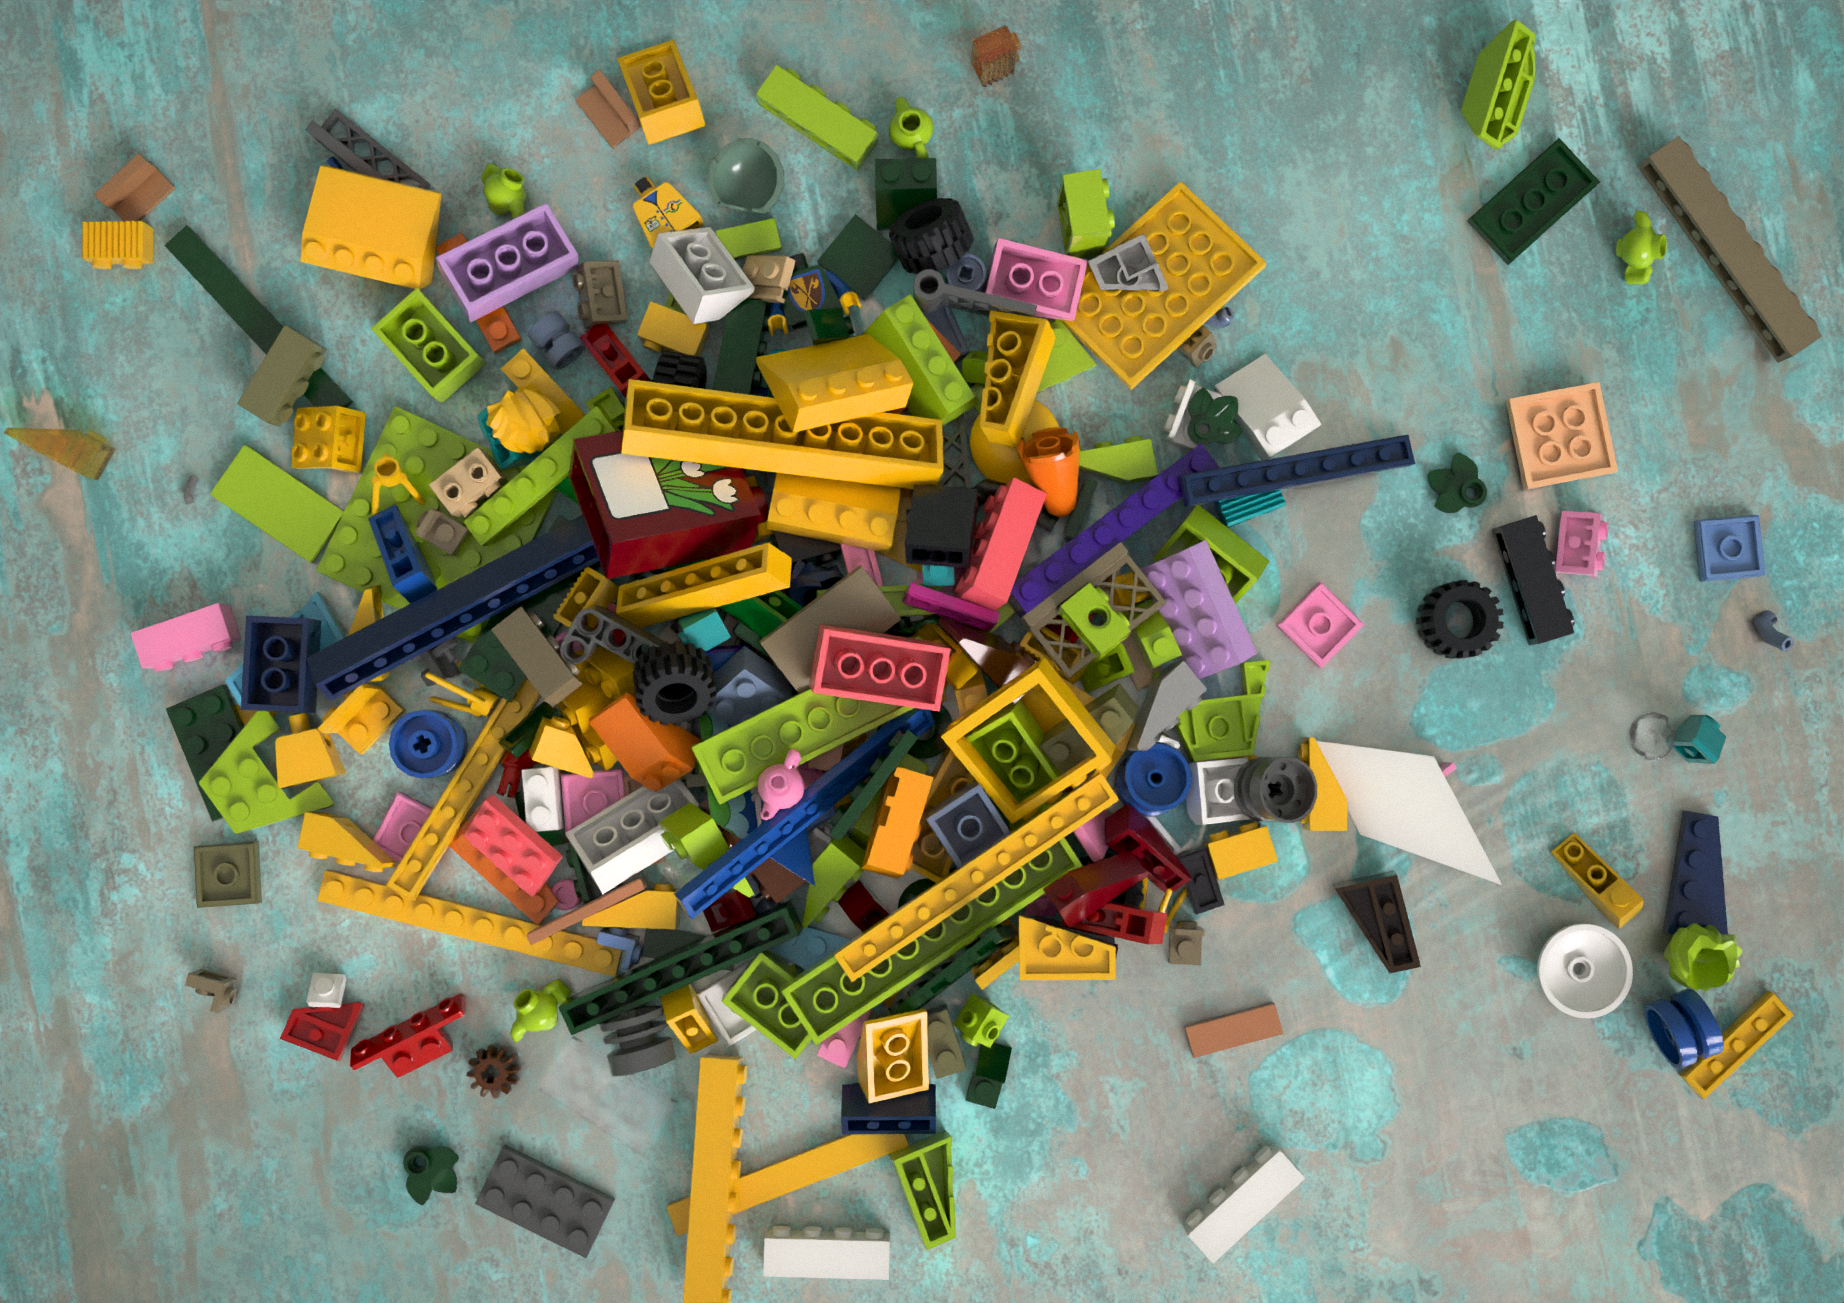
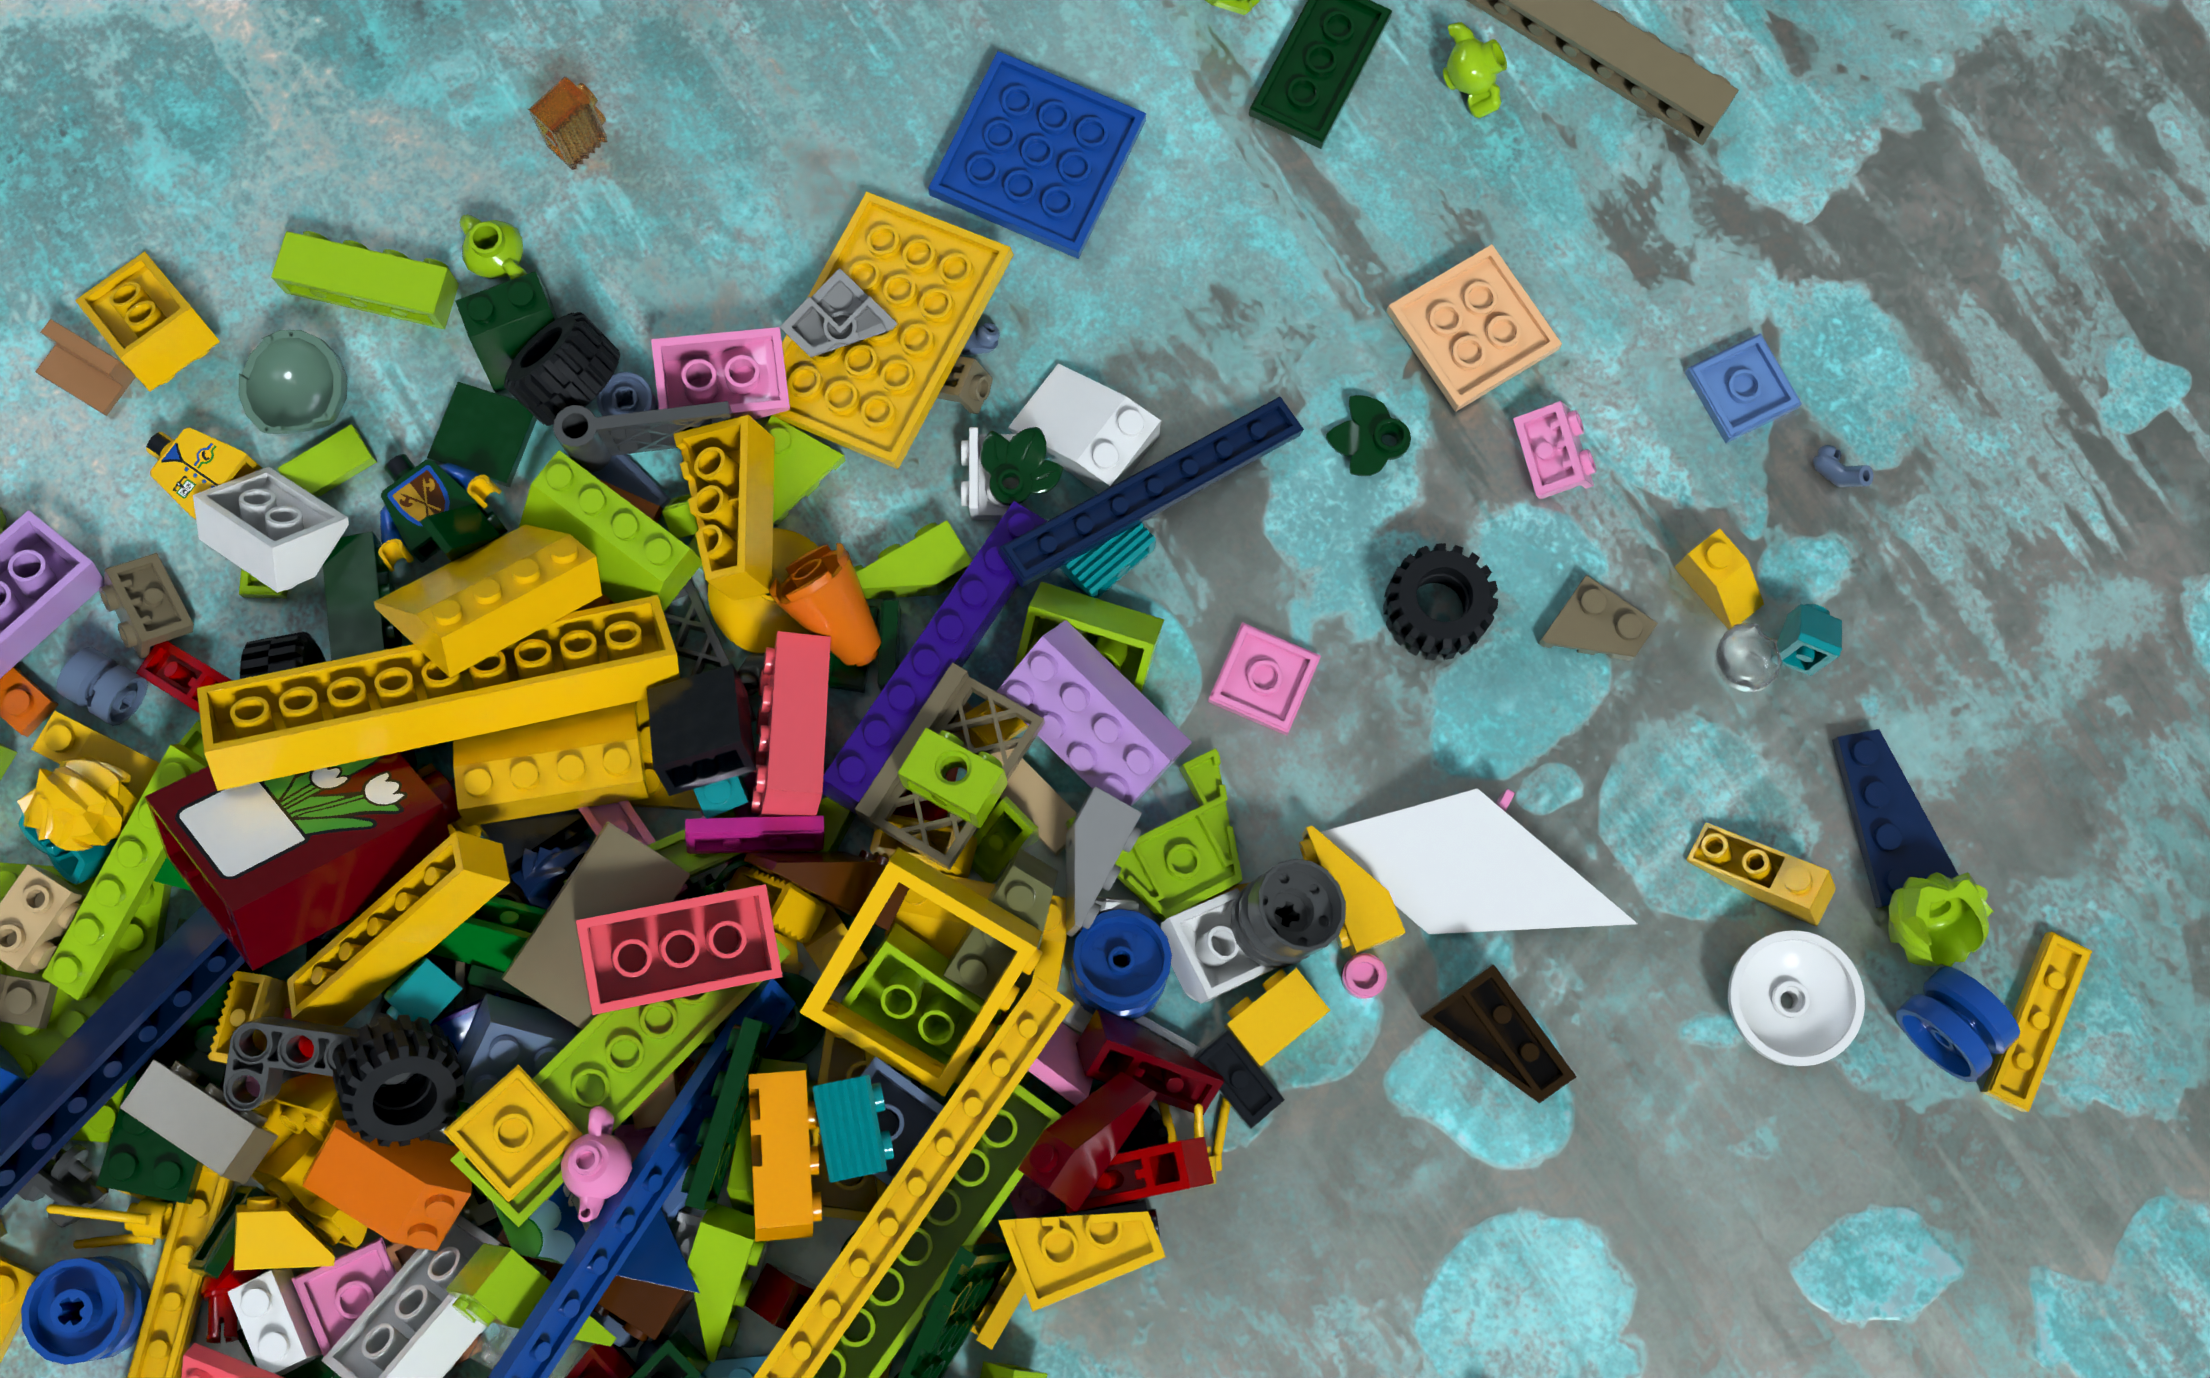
camera: 30 degrees left, 10 degrees down
yellow brick [637,301,711,357] -> none
tan plate [742,255,796,304] -> none
lime brick [1056,169,1115,259] -> none
lime slope [1123,599,1182,668] -> none
dark tan bracket [1168,920,1205,965] -> none
nougat tile [1184,1002,1283,1058] -> none
black brick [1492,515,1575,645] -> none
none -> yellow tile [443,1065,583,1203]
none -> teal brick [812,1074,894,1183]
none -> blue plate [928,51,1146,259]
none -> bright pink tile [1341,953,1387,999]
none -> dark tan wing [1538,575,1658,661]
none -> yellow slope [1674,528,1764,632]

